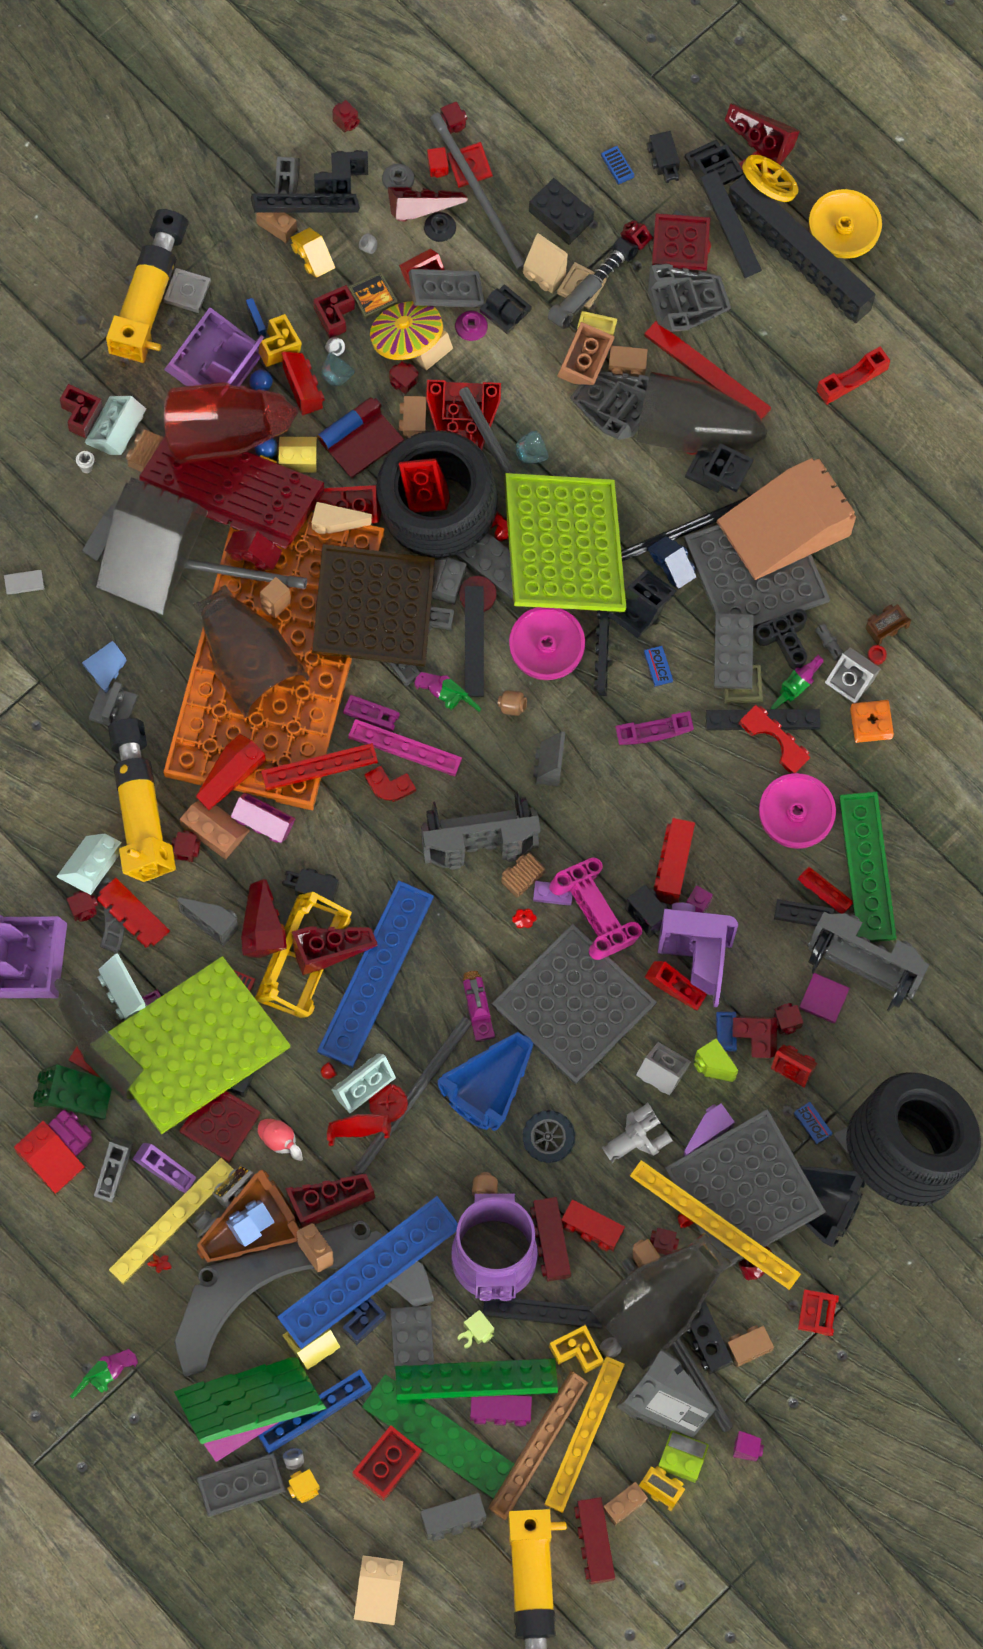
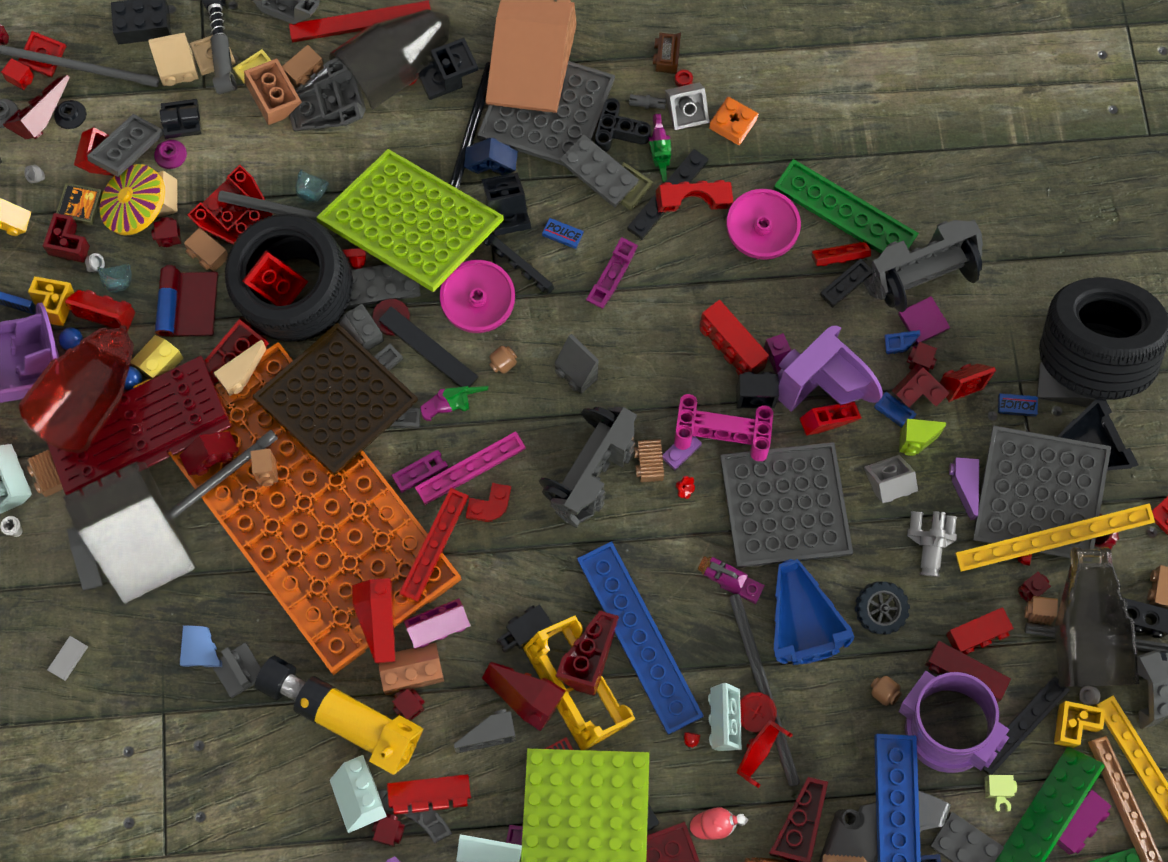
camera: 50 degrees left, 0 degrees up
clear smoke windscreen [193,585,310,718] -> none
none -> blue tile [885,330,920,354]

